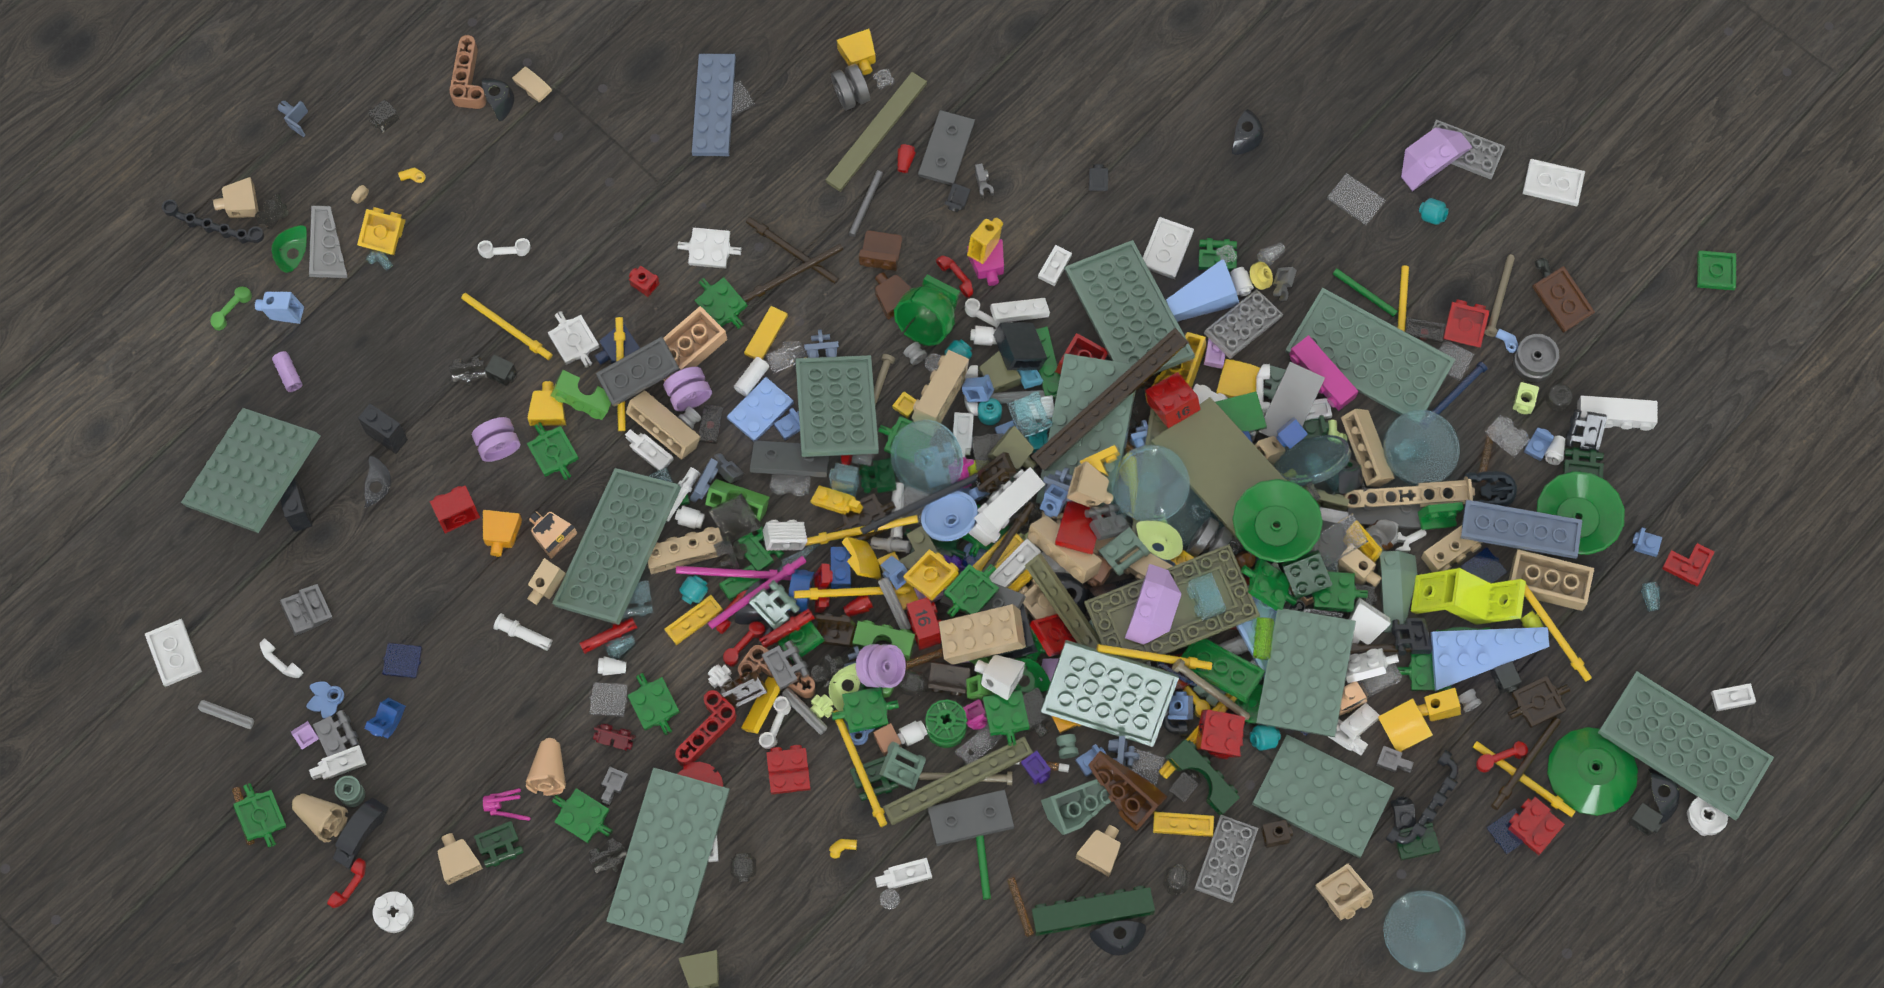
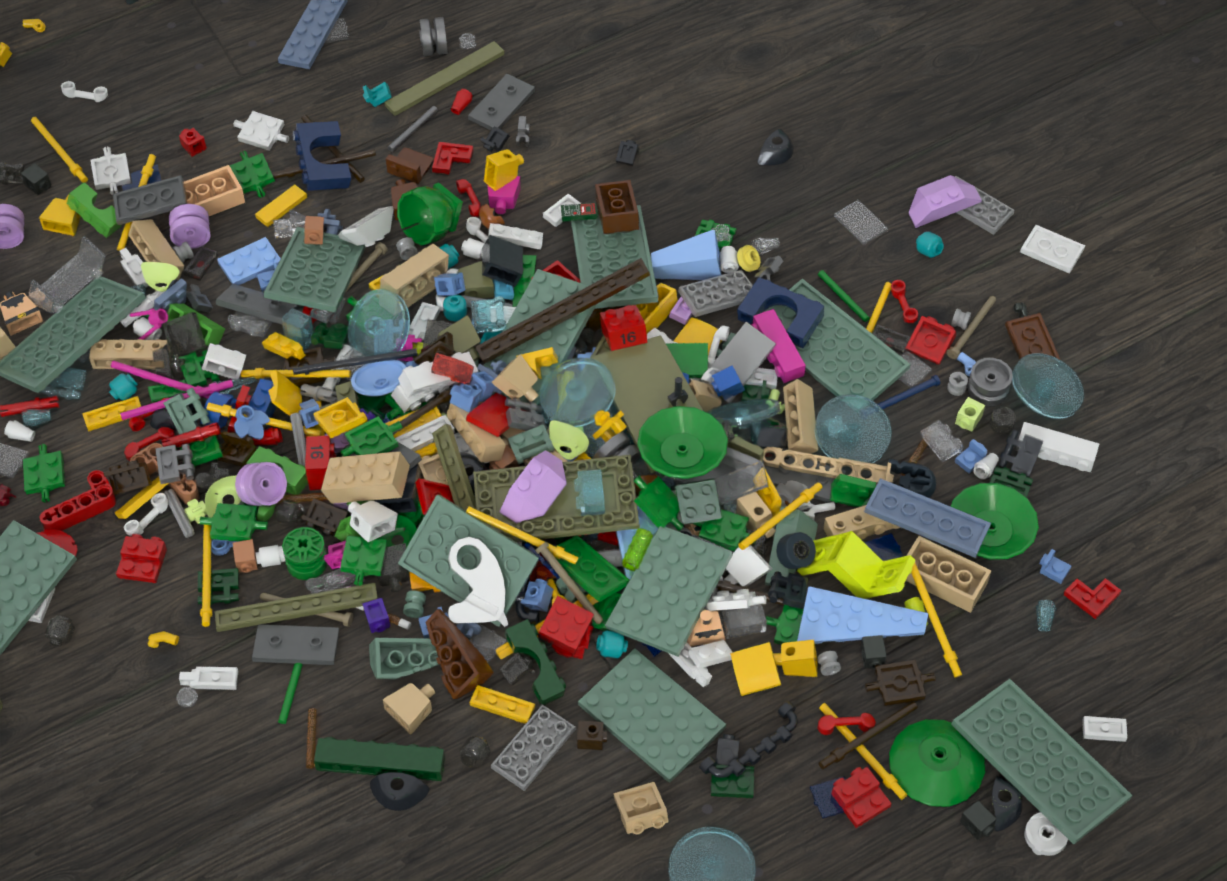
camera: 15 degrees right, 15 degrees down
green plate [527,422,579,480] -> none
white gear [708,664,732,689] -> none
white axle [734,357,769,396] -> none
yellow torso [837,29,876,75] -> none
sand green plate [879,741,926,790] -> none
white tile [1143,217,1194,279] -> none
flat silver plate [1377,746,1414,773] -> none
green plate [1697,251,1736,290] -> none
none -> clear windscreen [28,236,106,314]
none -> dark pink plant [130,308,168,340]
none -> yellowish green piece [141,262,180,292]
none -> medium blue plate [234,405,270,439]
none -> dark blue arch [293,121,351,191]
none -> nougat brick [304,216,324,245]
none -> white wedge [338,206,393,247]
none -> teal bracket [363,82,392,107]
none -> clear red slope [431,353,474,385]
none -> red plate [432,142,474,174]
none -> white animal [448,537,508,627]
none -> medium blue brick [450,383,483,413]
none -> dark orange hair [479,204,505,229]
none -> dark green tile [561,203,598,221]
none -> yellow hips [592,410,627,442]
none -> reddish brown brick [595,180,639,234]
none -> black bar [668,377,688,407]
none -> white tile [701,367,721,386]
none -> dark blue arch [737,277,824,349]
none -> yellow bar [738,482,822,550]
none -> black wheel [776,532,816,569]
none -> red bar [891,280,918,323]
none -> light grey wheel [947,372,968,396]
none -> light grey wheel [951,309,971,330]
none -> clear light blue dish [1012,353,1084,419]

